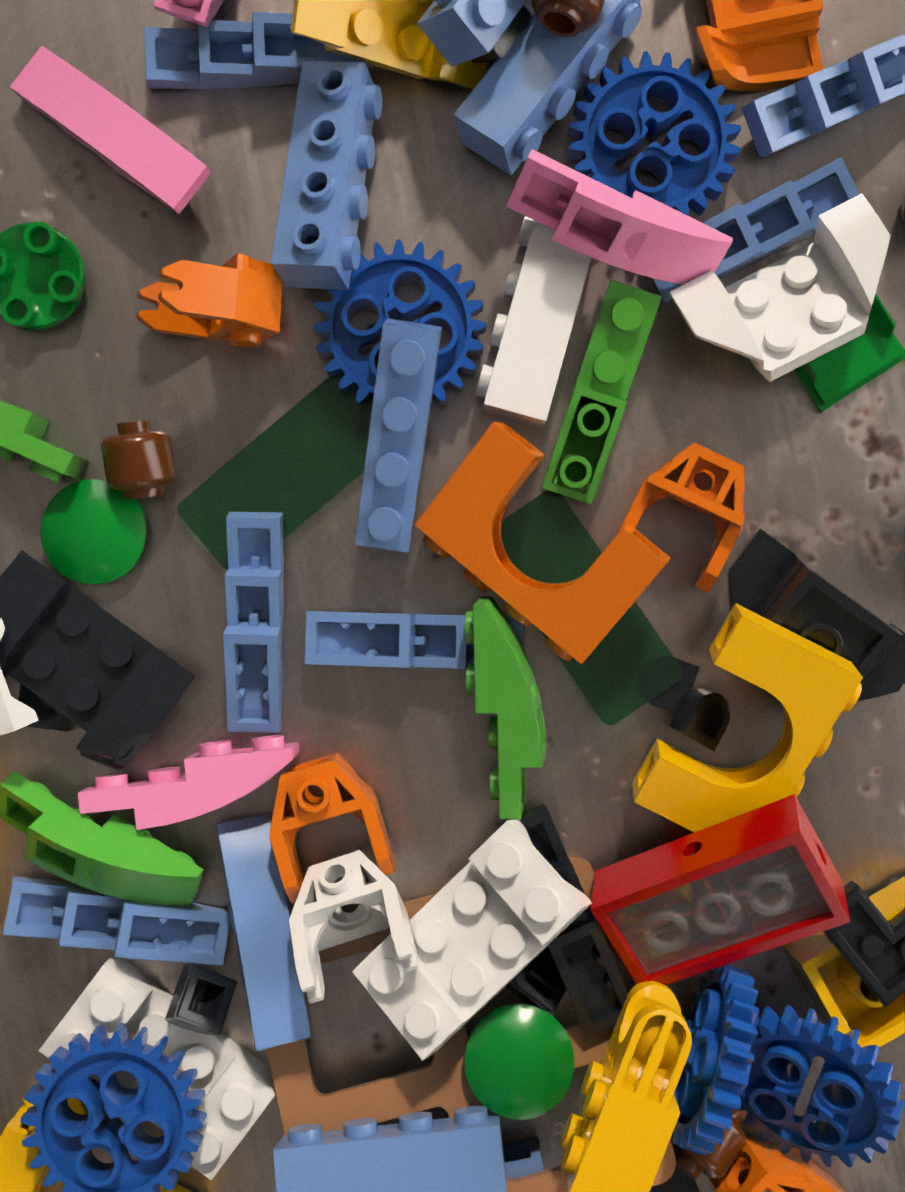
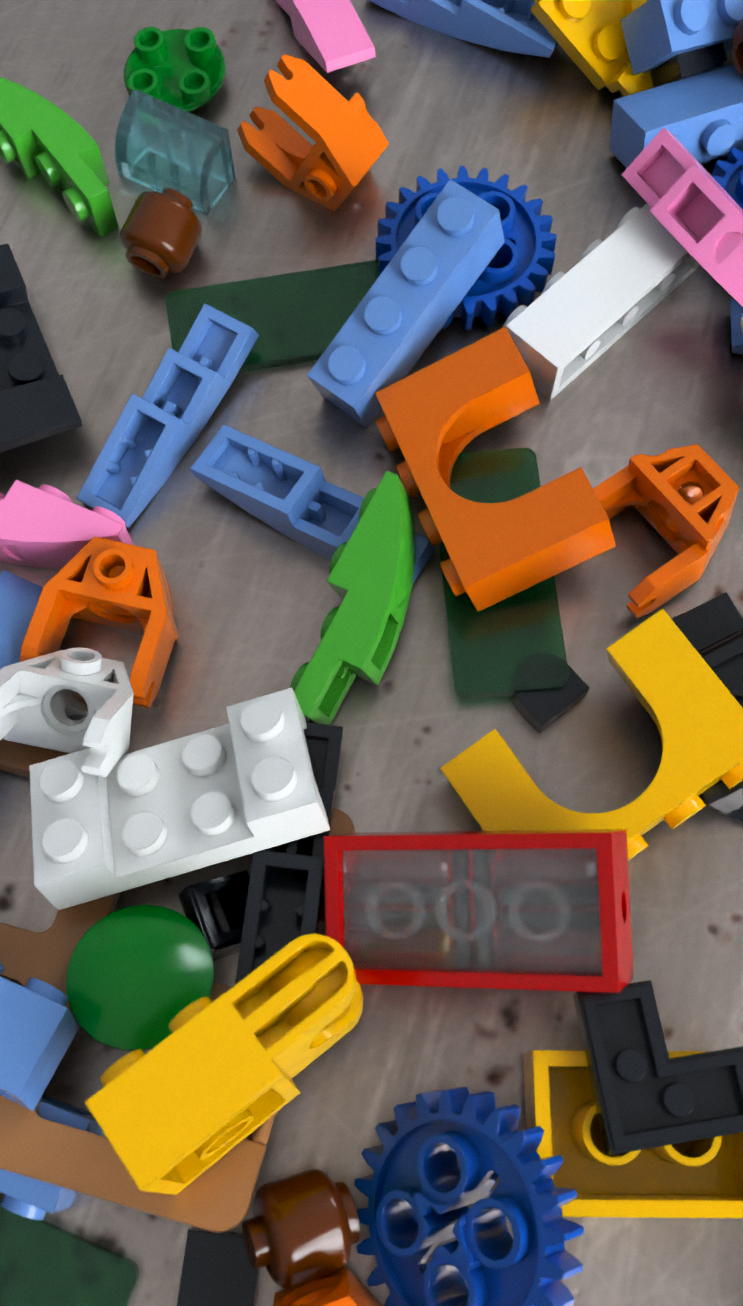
camera: 30 degrees right, 20 degrees down
green dish [40,479,147,584] -> none
medium blue brick [271,61,382,290] -> none
bright green slope [541,280,662,504] -> none
black tile [669,688,731,752] -> none
blue gear [672,964,759,1156] -> none
none -> clear light blue brick [115,89,236,214]

